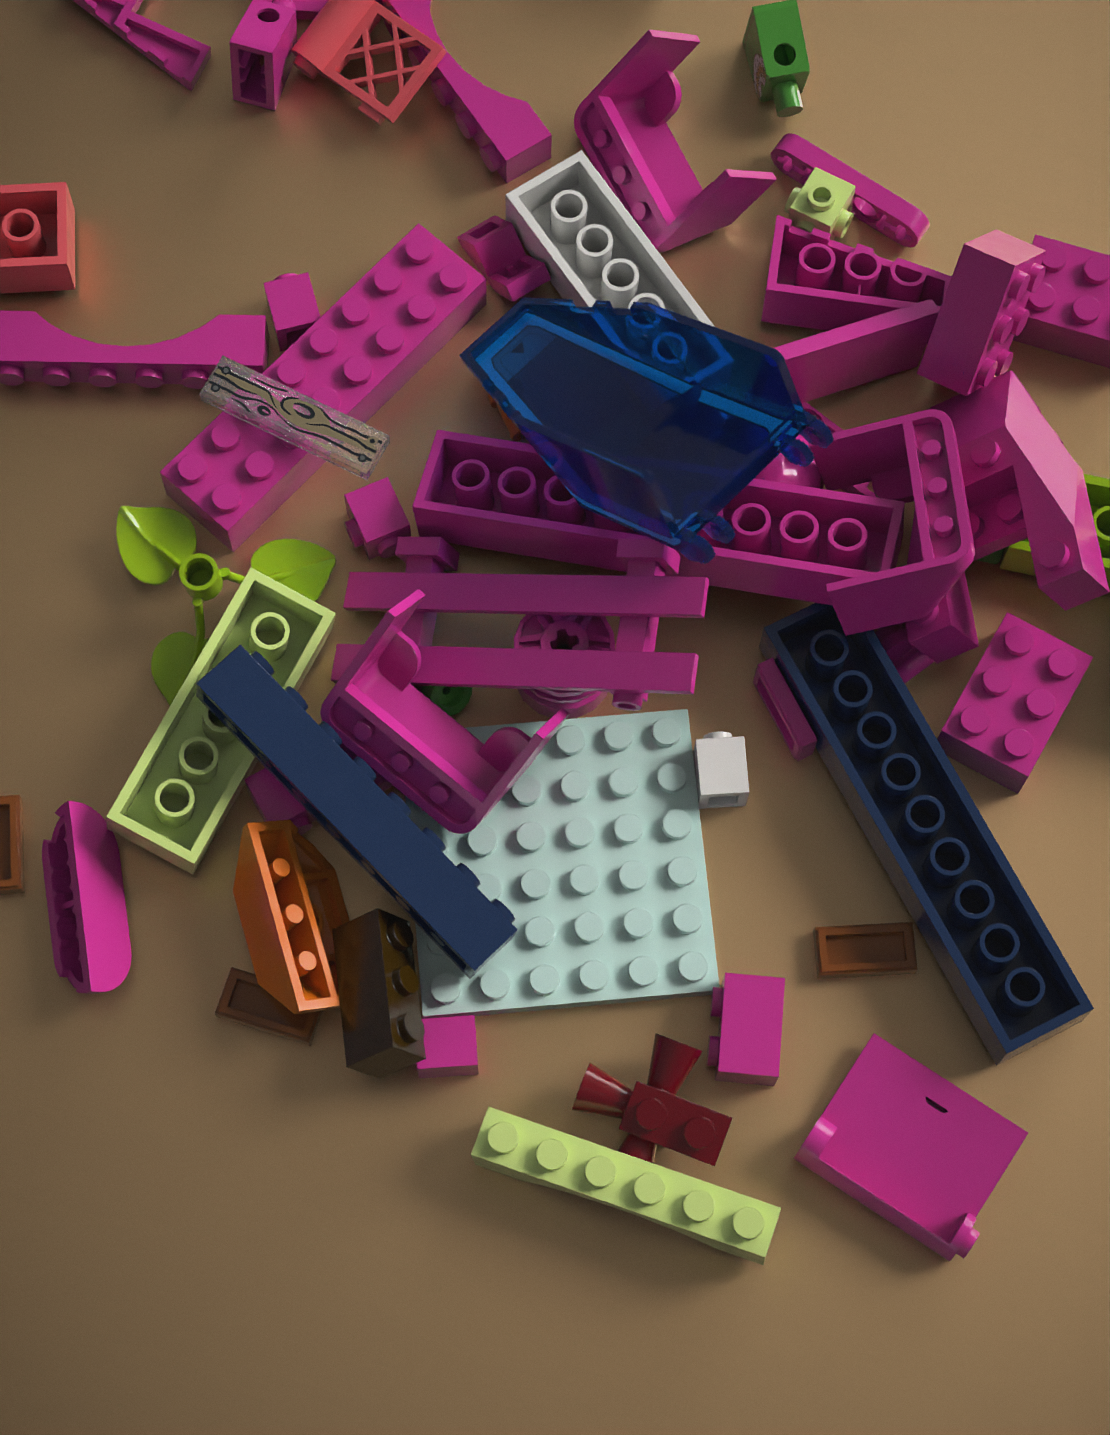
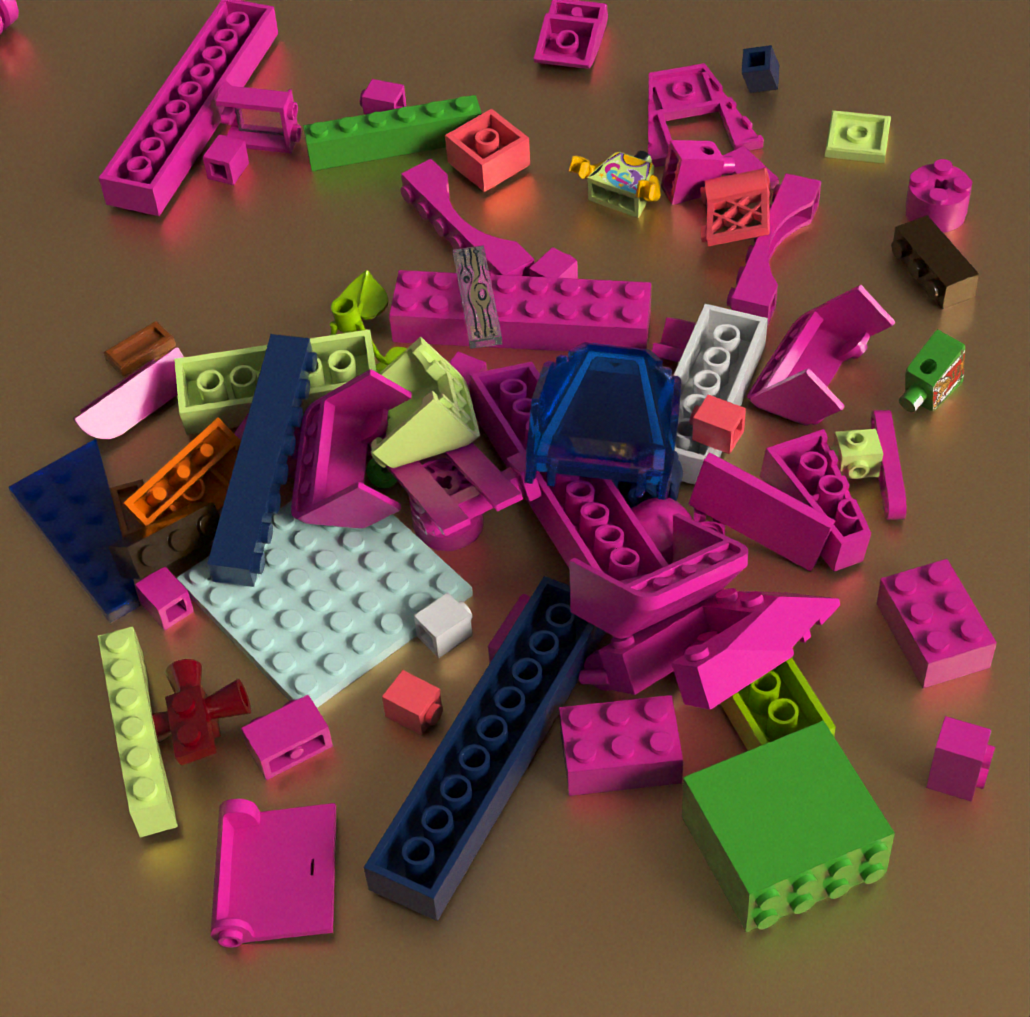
camera: 60 degrees right, 20 degrees down
dark orange tile [813,922,918,979] -> none
dark pink brick [917,229,1046,396] -> none
none -> clear blue wing [8,439,141,624]
none -> yellowish green windscreen [371,336,480,468]
none -> coral brick [382,670,443,736]
none -> torso [568,151,661,218]
none -> coral brick [689,394,746,454]

